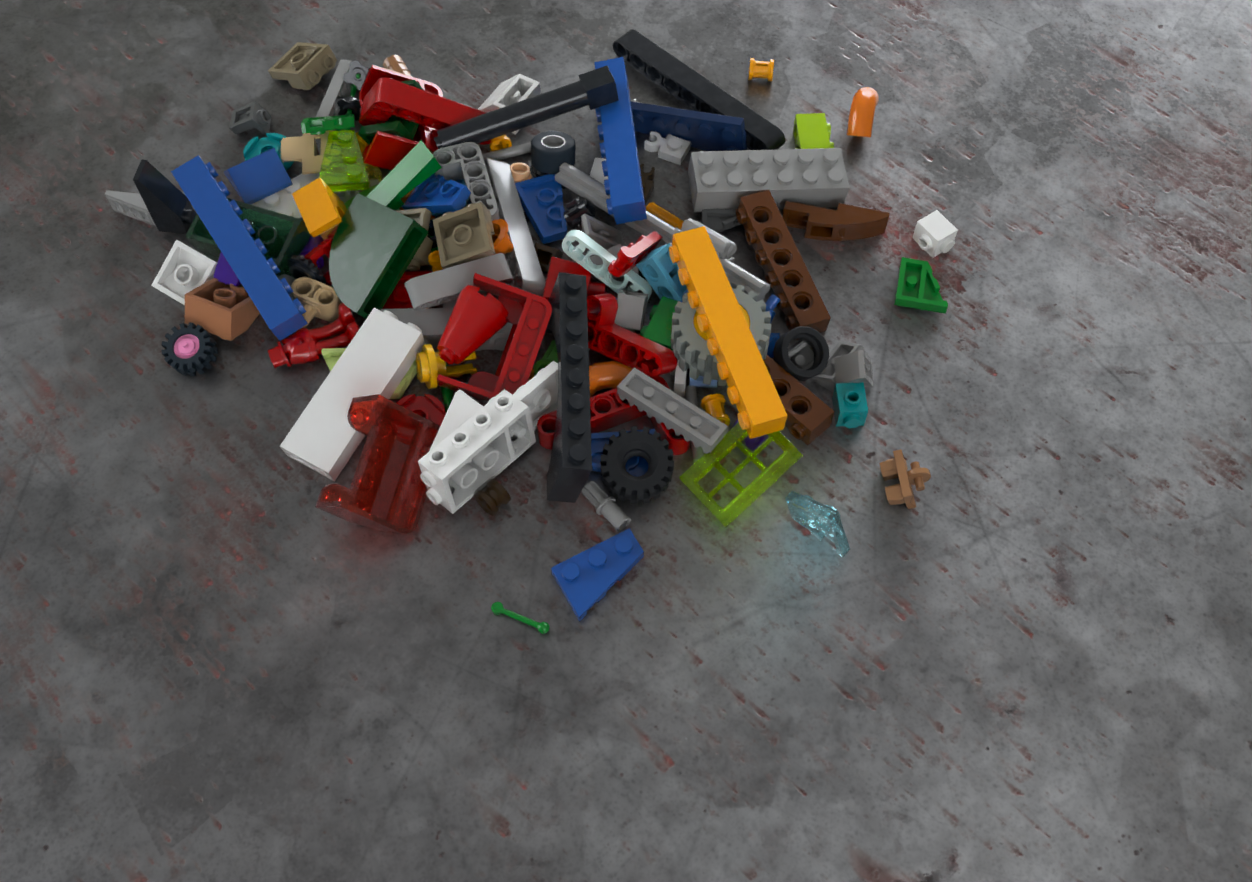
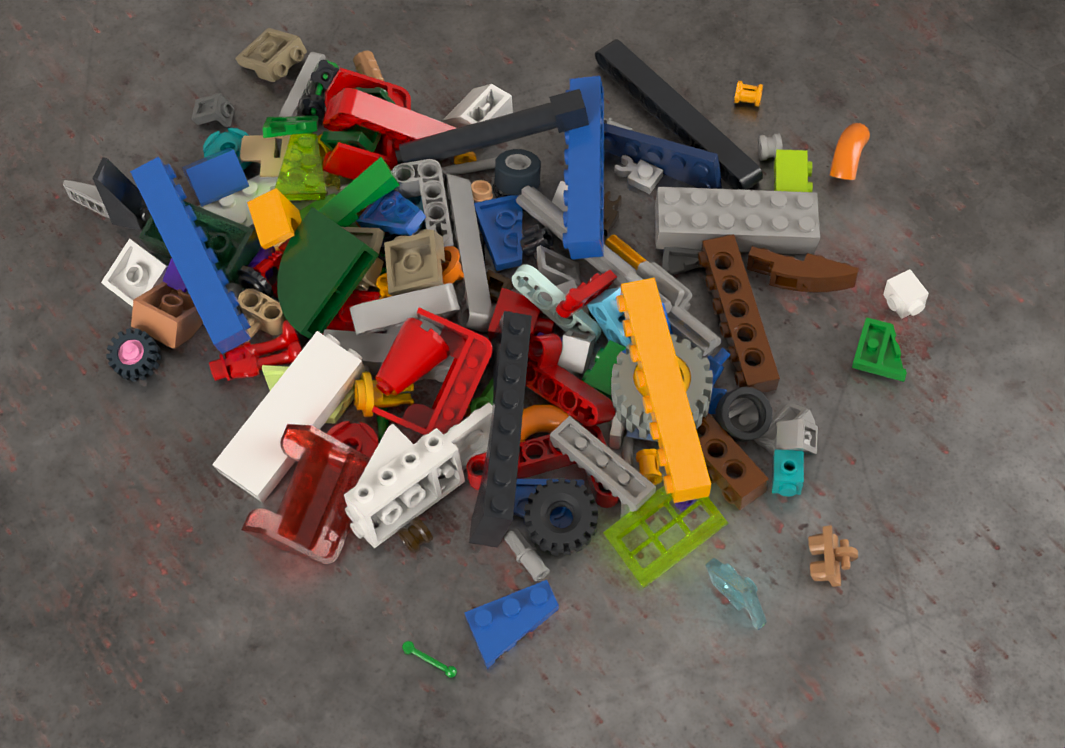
camera: 10 degrees right, 0 degrees up
none -> light grey wheel [757,133,783,161]

